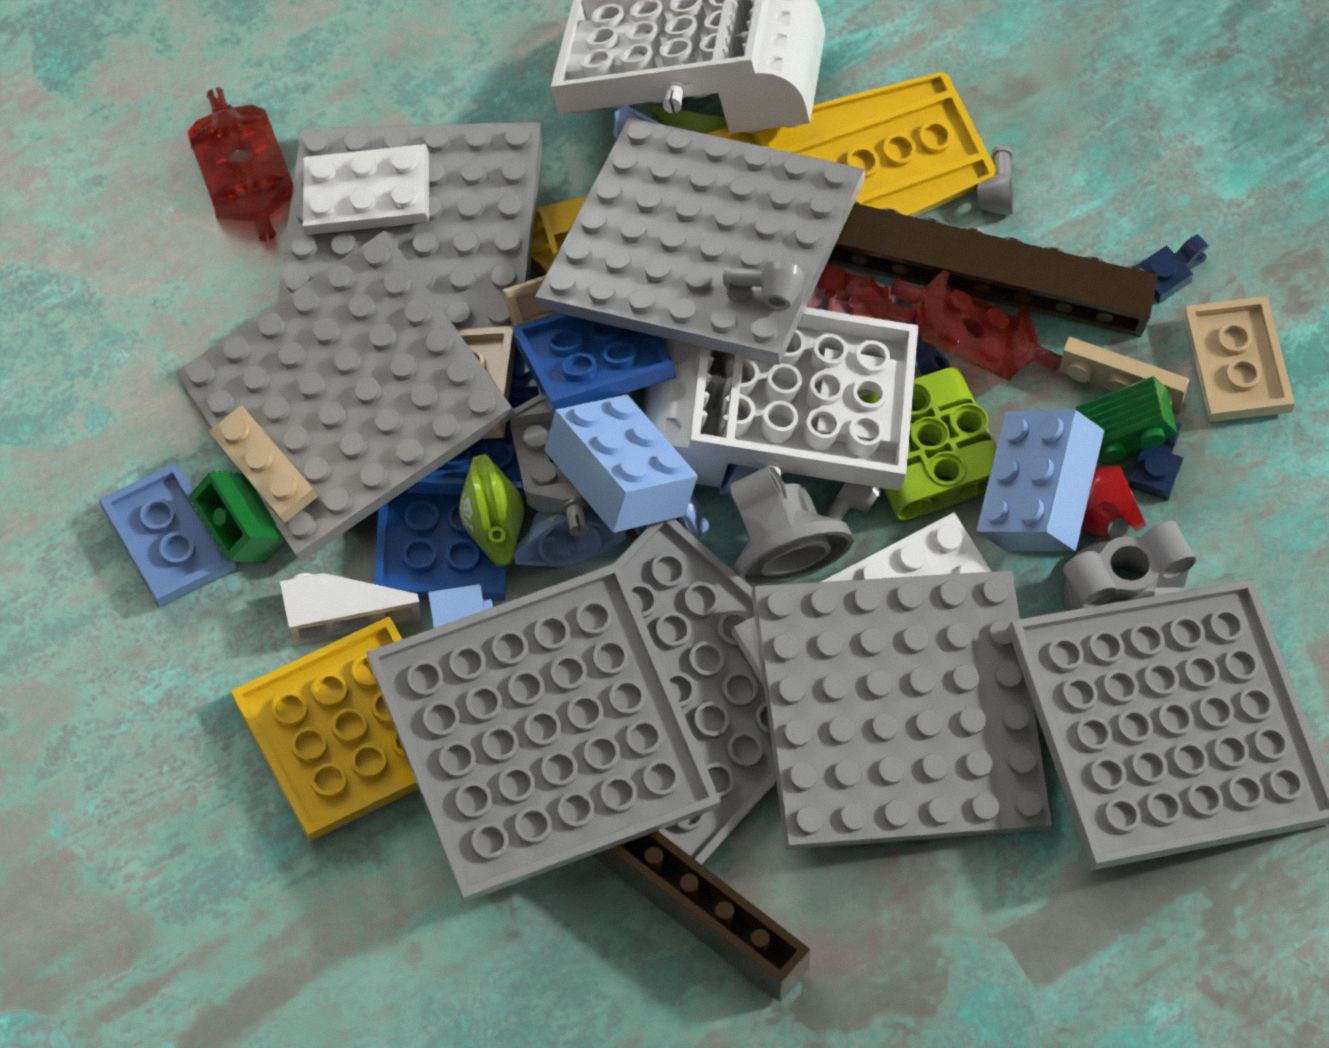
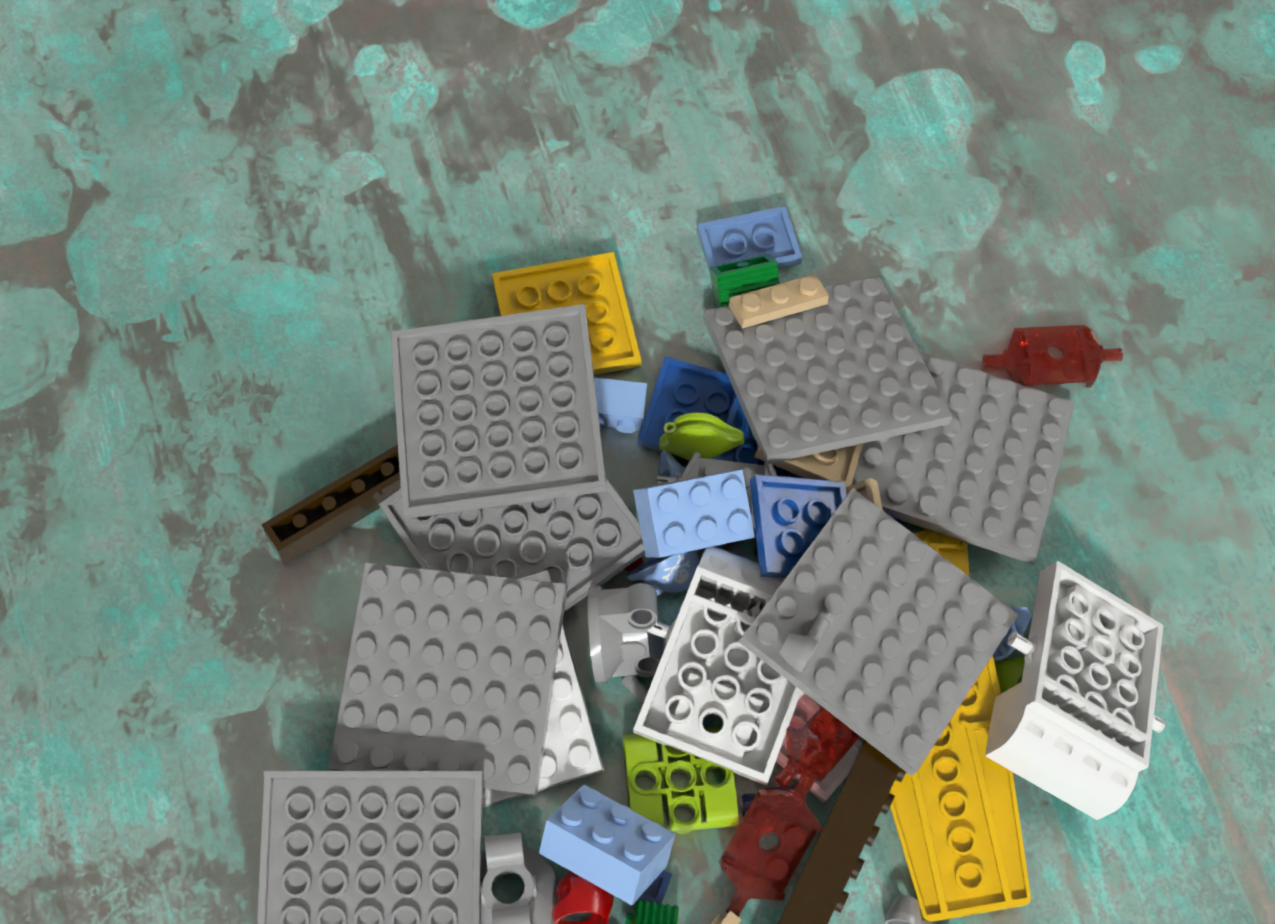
camera: 100 degrees right, 5 degrees up
white slope [280,573,422,647] -> none
white plate [303,144,429,235] -> none

